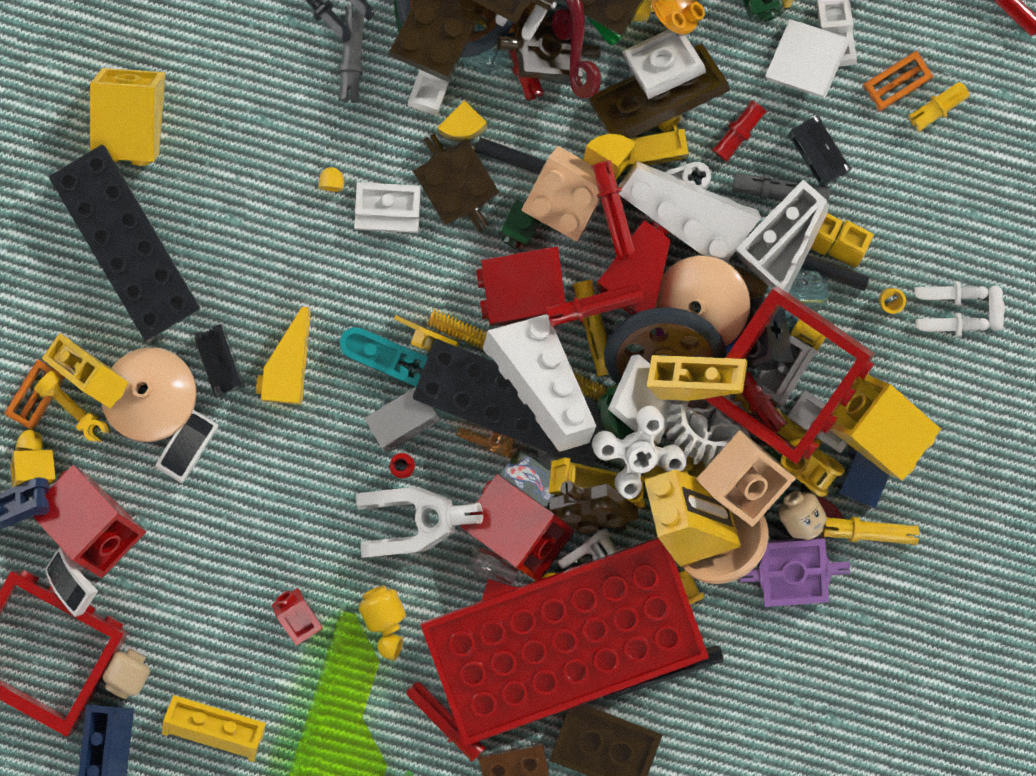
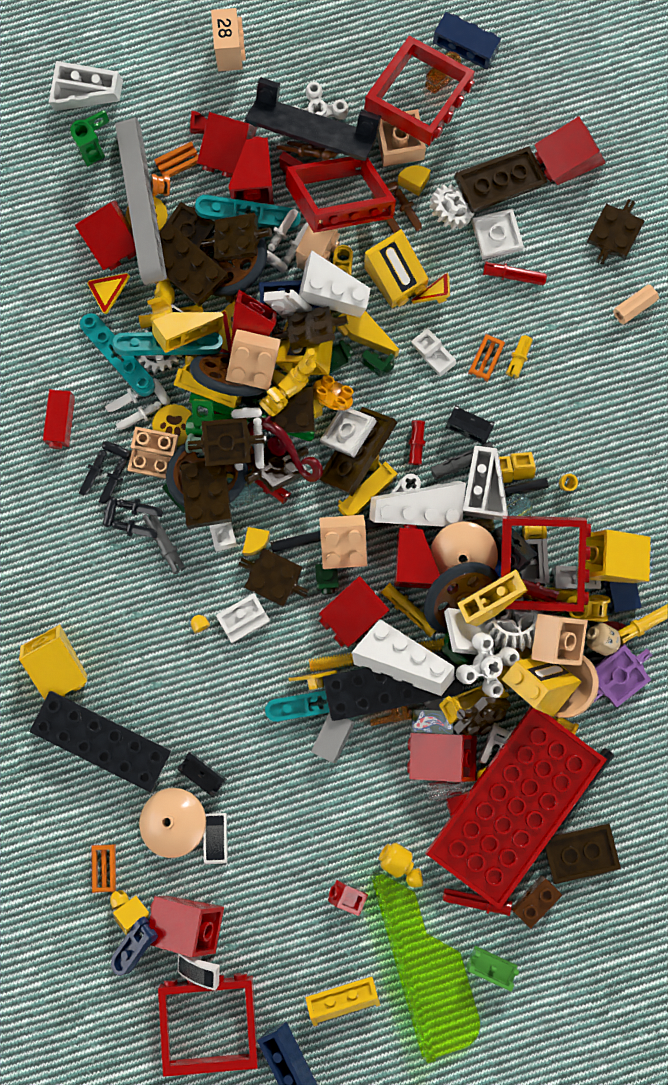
camera: 35 degrees left, 5 degrees down
yellow bar [34,371,110,442] -> none
yellow slope [41,333,129,409] -> none
tan head [102,648,151,699] -> none
yellow slope [256,307,311,405] -> none
white piece [355,487,483,558] -> none
red pin [389,453,415,479] -> none
red axle [546,284,644,328] -> none
yellow brick [583,134,636,180] -> none
red axle [591,160,635,258] -> none
white tile [765,19,849,99] -> none
white piece [914,281,1005,337] -> none

